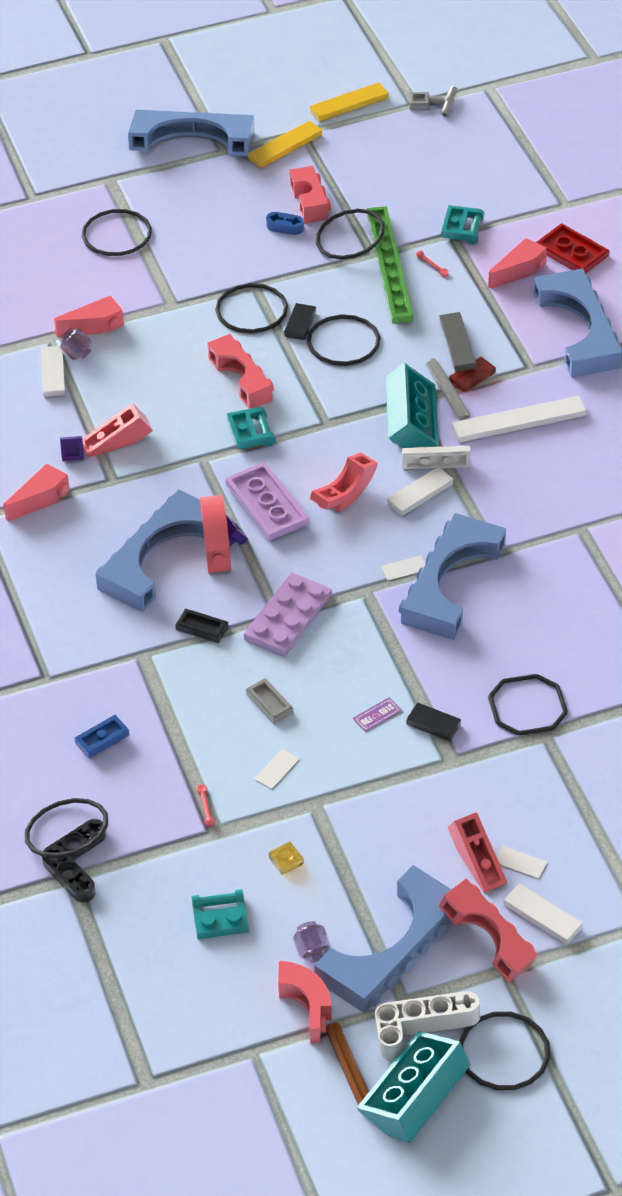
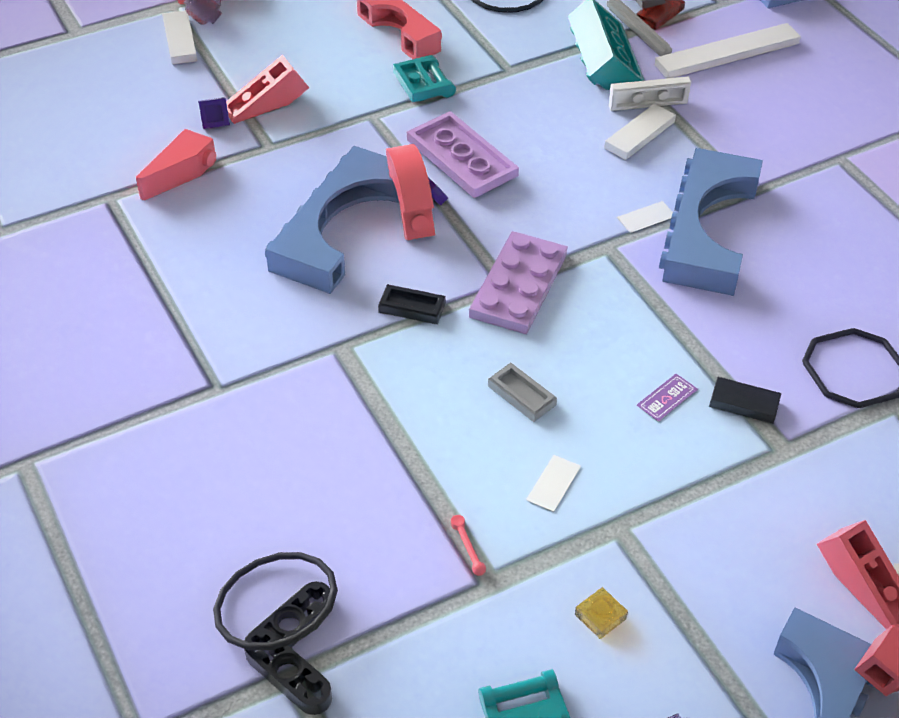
camera: 10 degrees left, 0 degrees up
blue plate [74,715,130,759] -> none
coral arch [310,452,378,512] -> none

